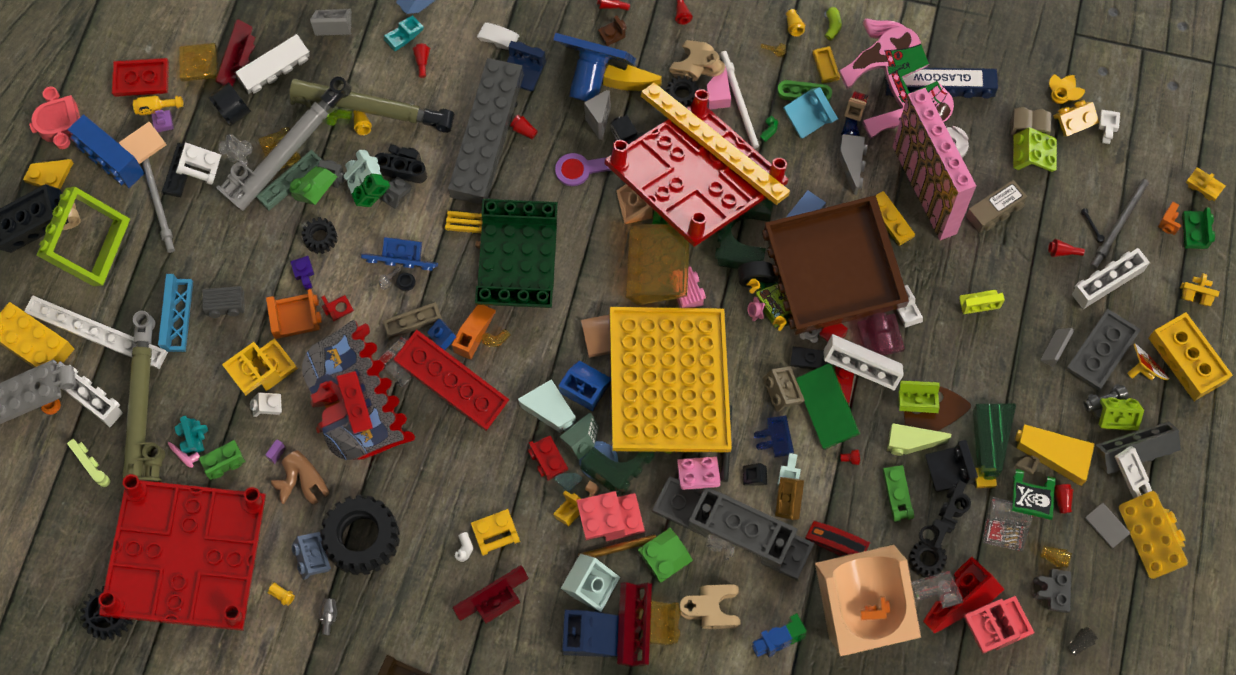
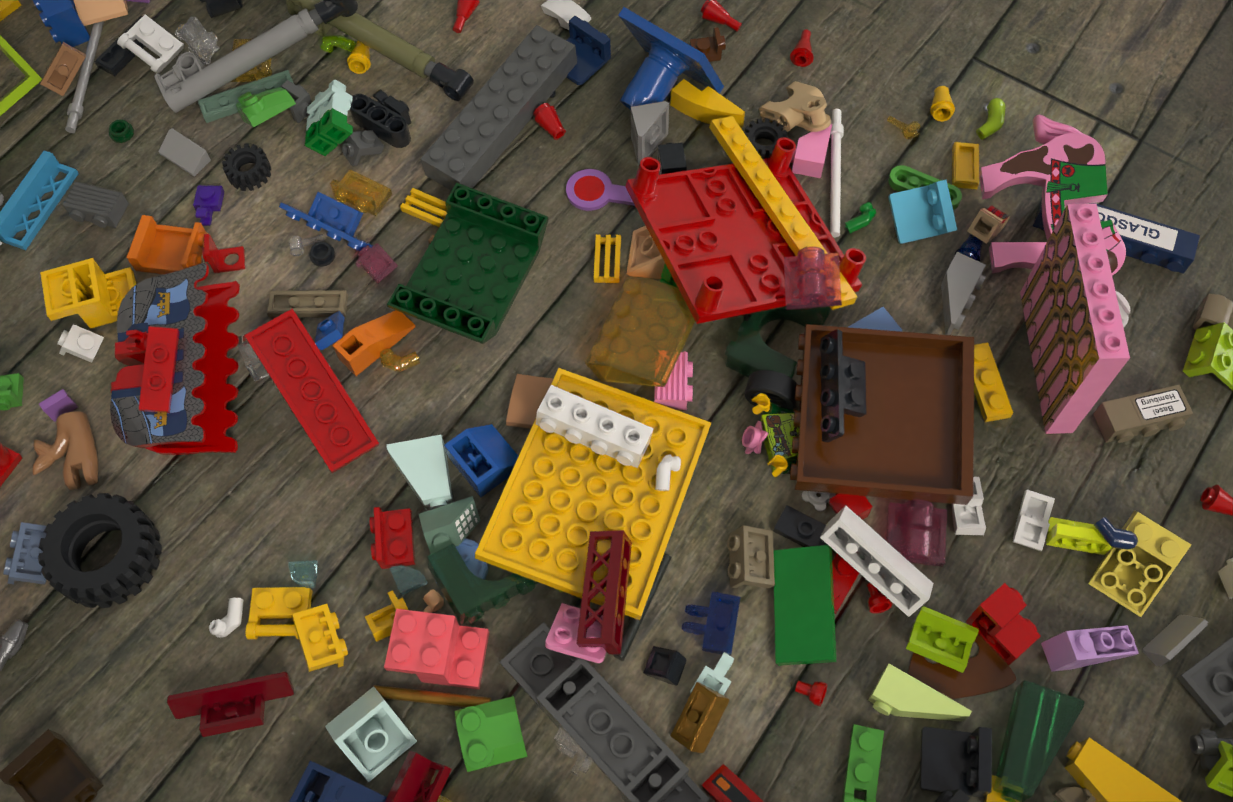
camera: 20 degrees right, 5 degrees down
none -> medium nougat slope [40,42,86,96]
none -> dark green plate [109,120,134,143]
none -> light grey slope [158,128,211,177]
none -> clear light blue tile [289,560,319,588]
none -> yellow bracket [292,604,348,672]
none -> clear yellow bracket [330,170,392,216]
none -> clear pink bracket [356,243,398,284]
none -> white brick [536,385,654,468]
none -> dark red fence [576,530,632,654]
none -> yellow tile [594,234,621,283]
none -> white arm [655,454,681,491]
none -> clear pink plate [784,247,842,310]
none -> black bracket [820,329,867,443]
none -> red piece [867,583,892,614]
none -> red brick [966,583,1041,665]
none -> white slope [1013,490,1055,551]
none -> lavender slope [1041,625,1139,672]
none -> light yellow slope [1088,510,1191,617]
none -> dark blue arm [1094,517,1138,550]

